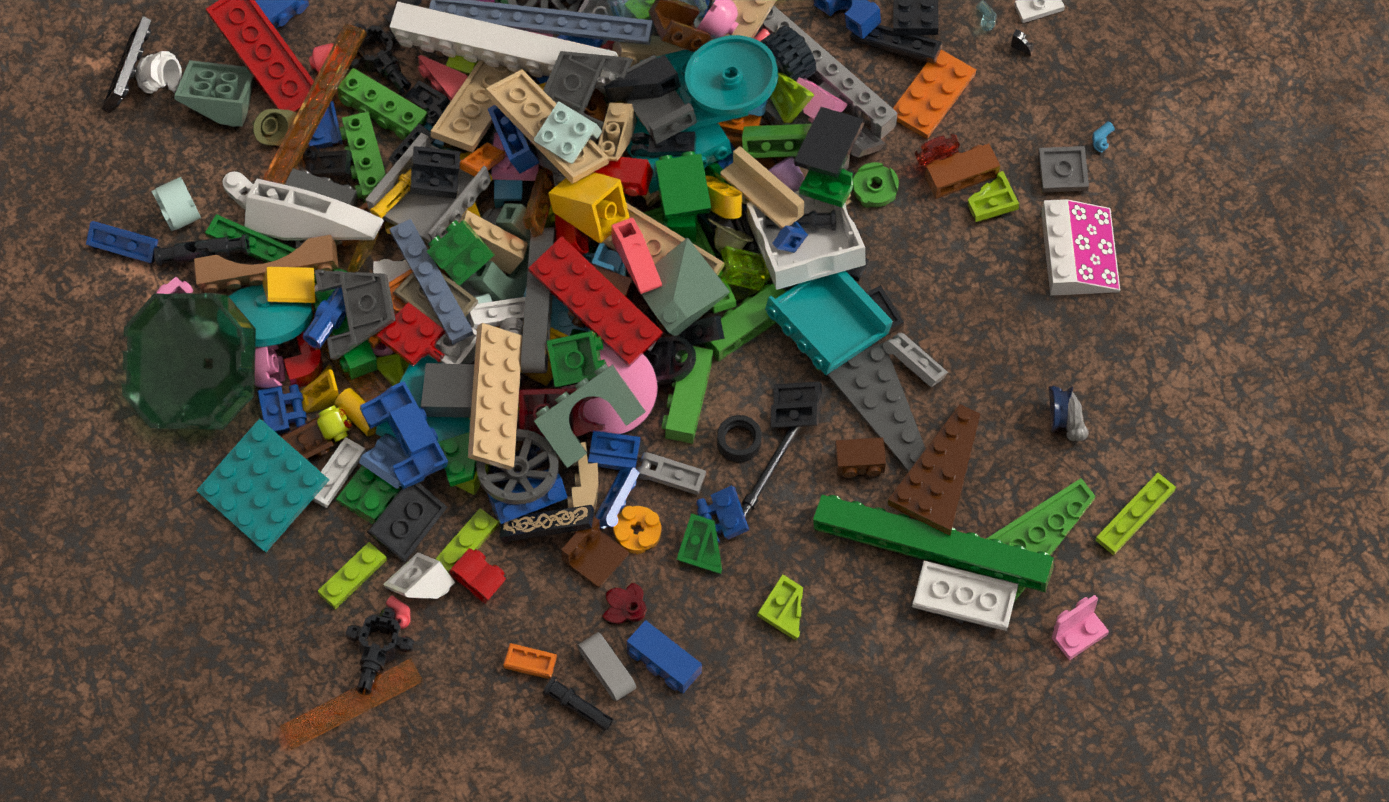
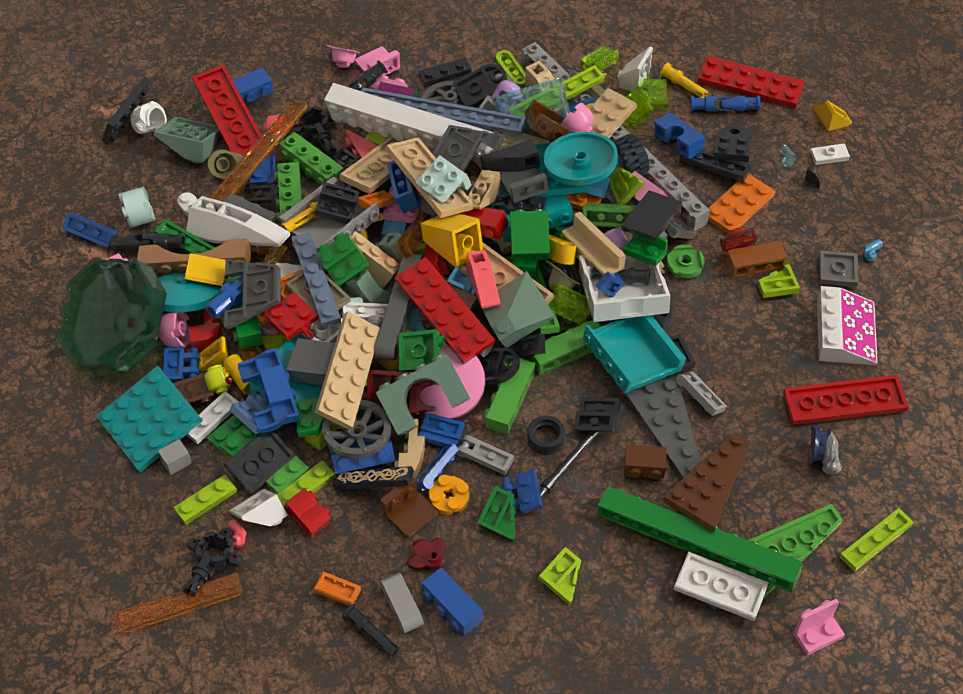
camera: 10 degrees right, 10 degrees down
none -> light grey panel [158,440,192,475]
none -> bright green plate [266,456,310,494]
none -> red plate [783,375,909,425]

